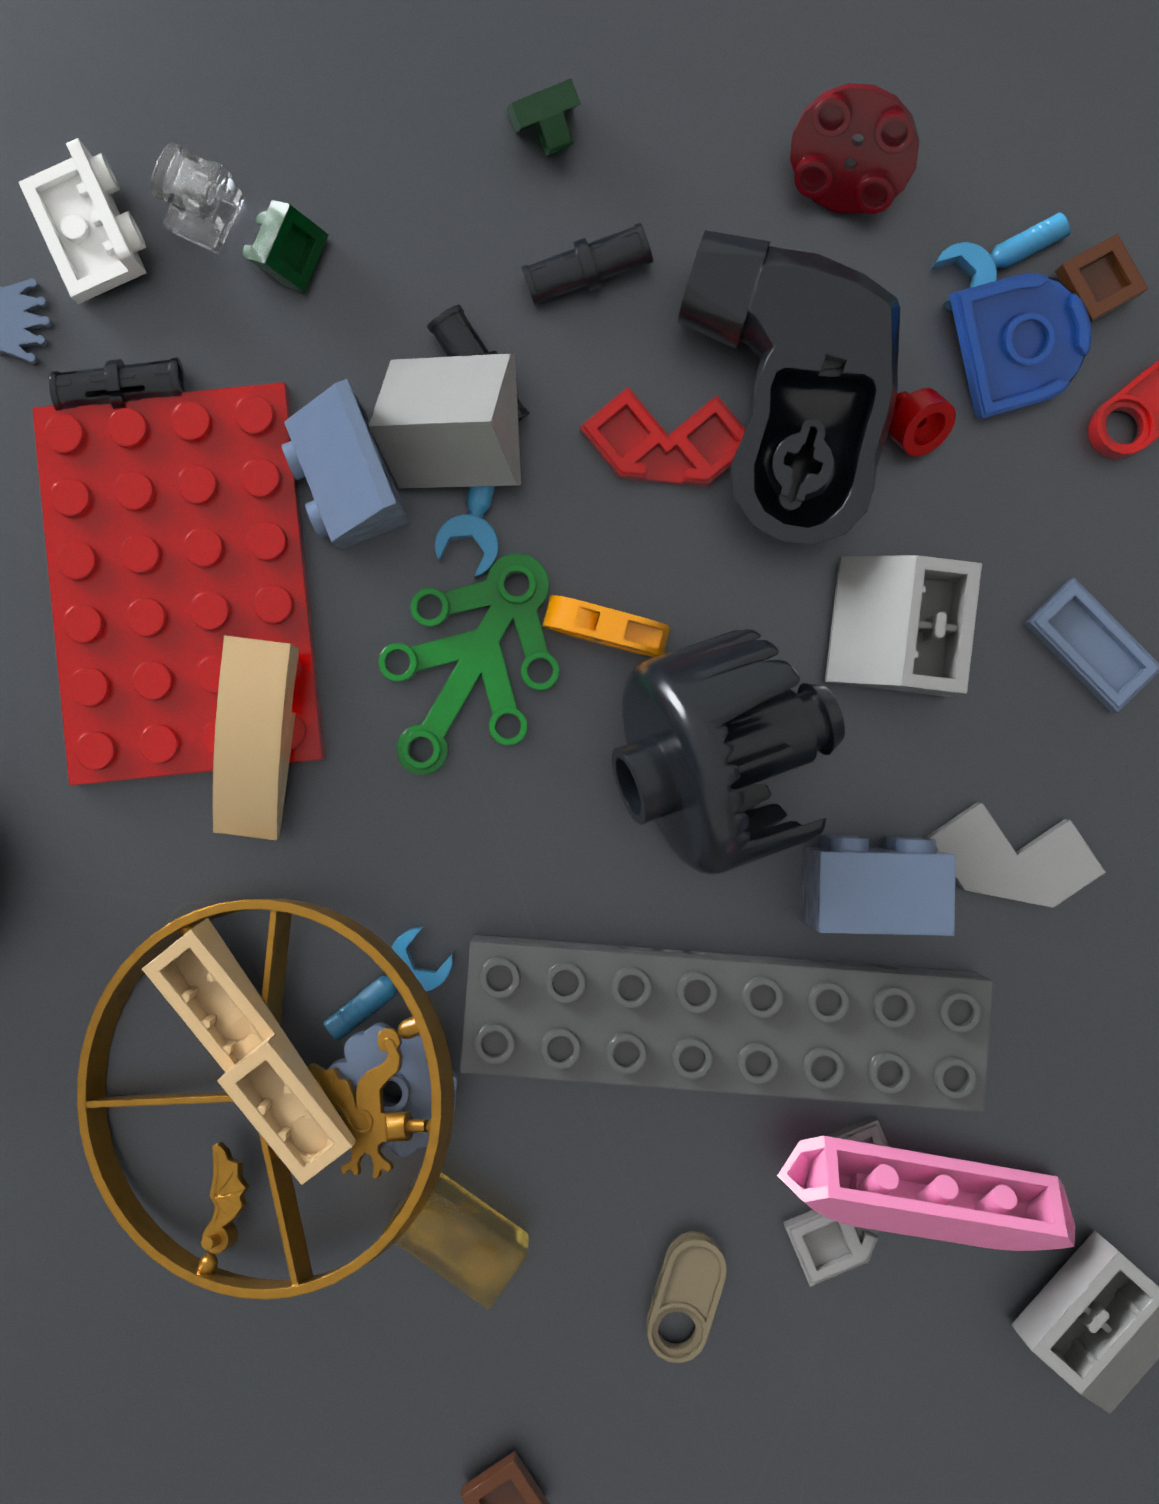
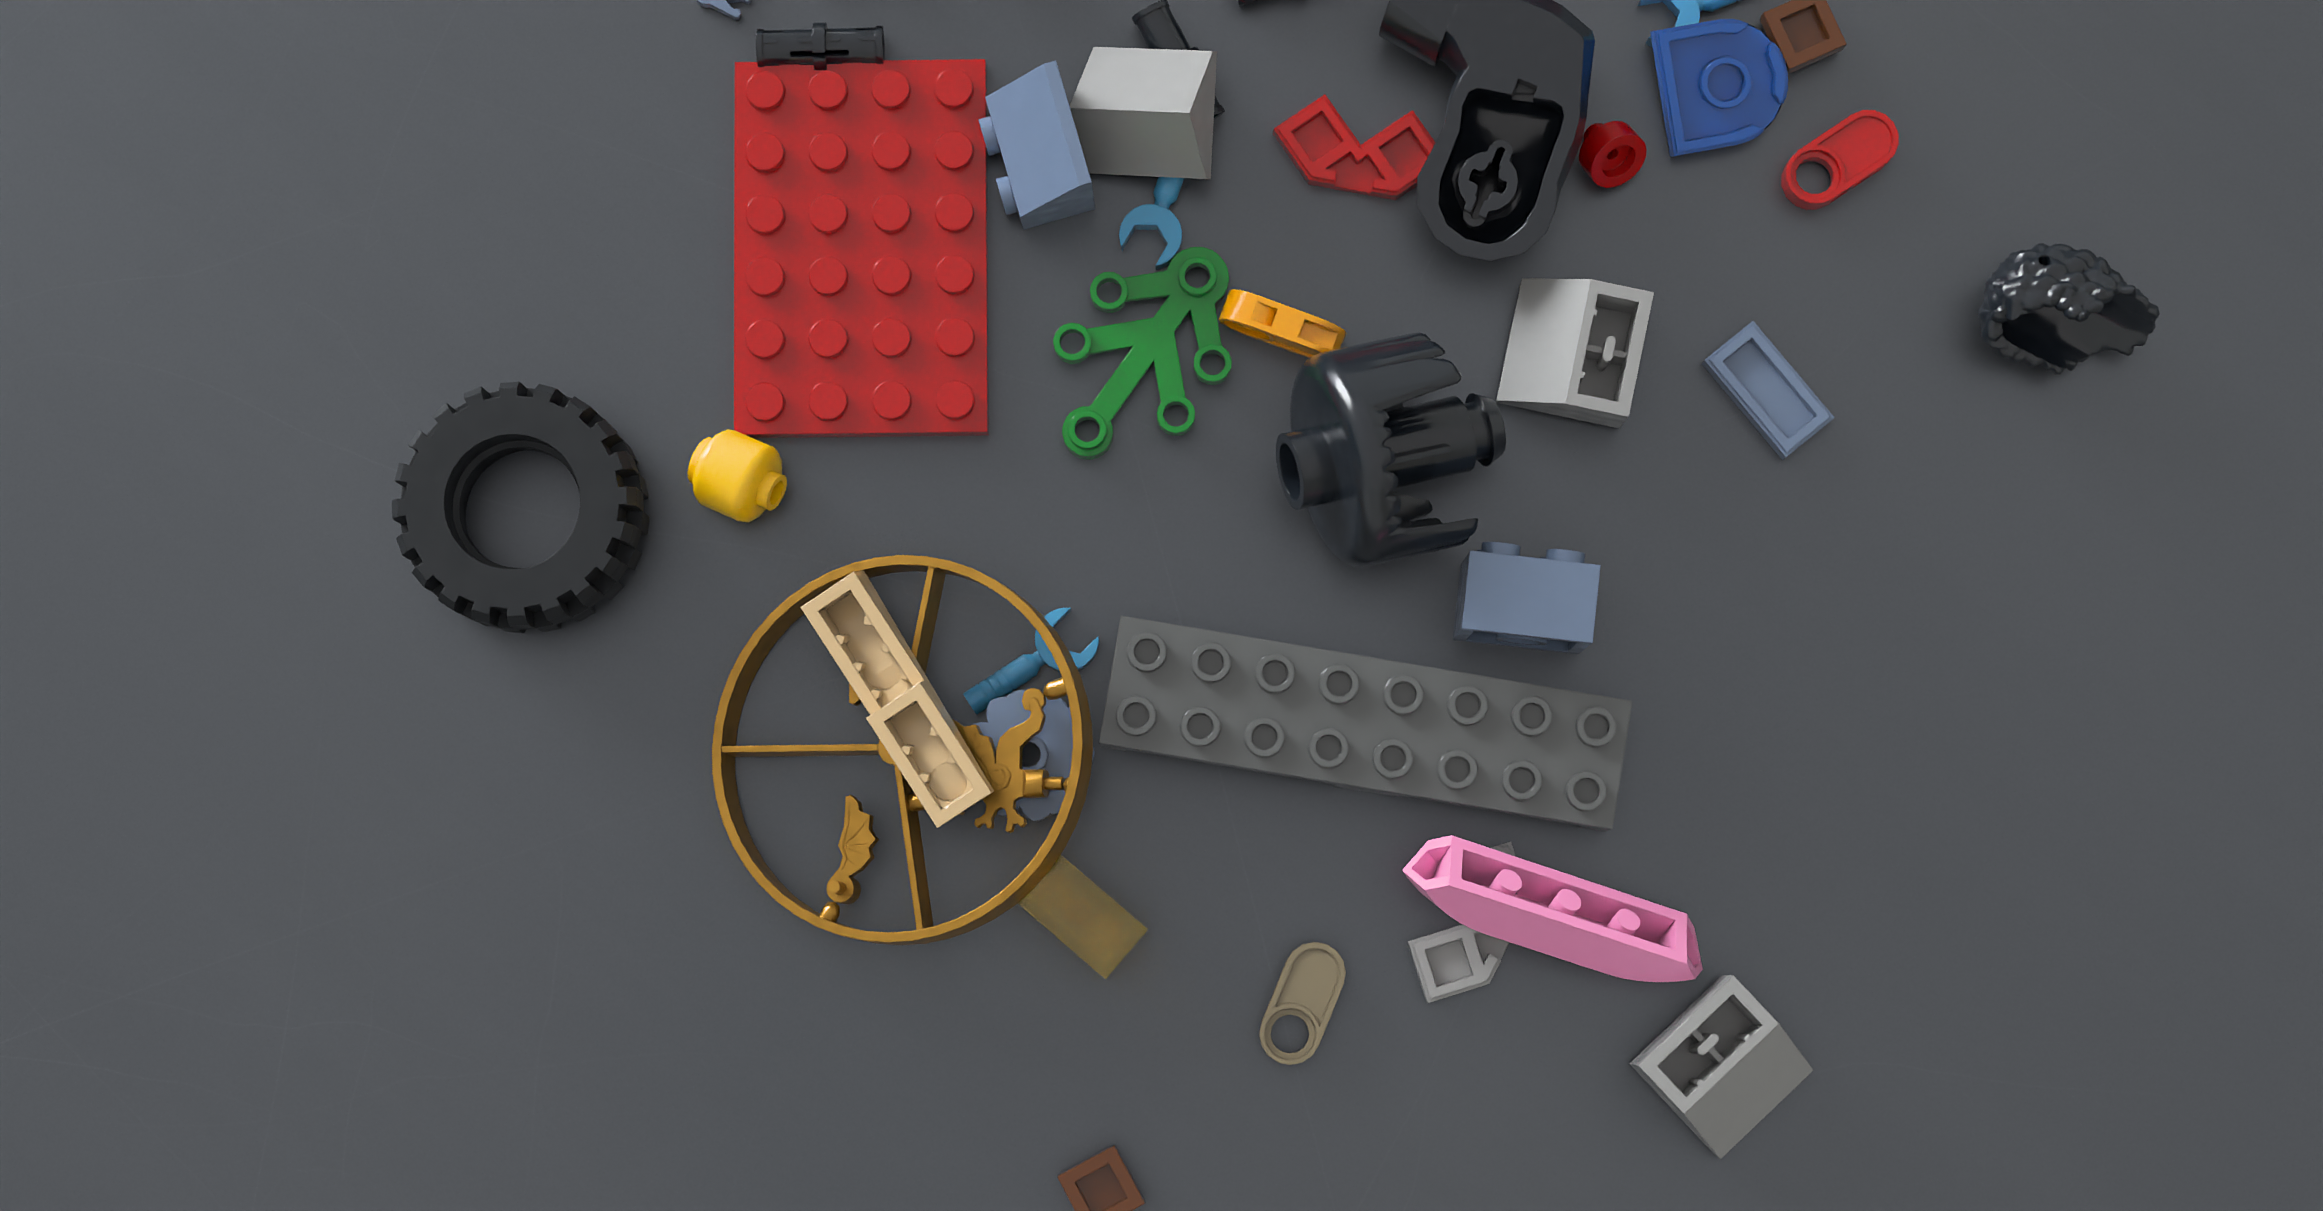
camera: 10 degrees right, 5 degrees down
tan slope [213,635,299,841] -> none
light grey tile [925,802,1106,908] -> none
none -> yellow head [687,429,787,522]

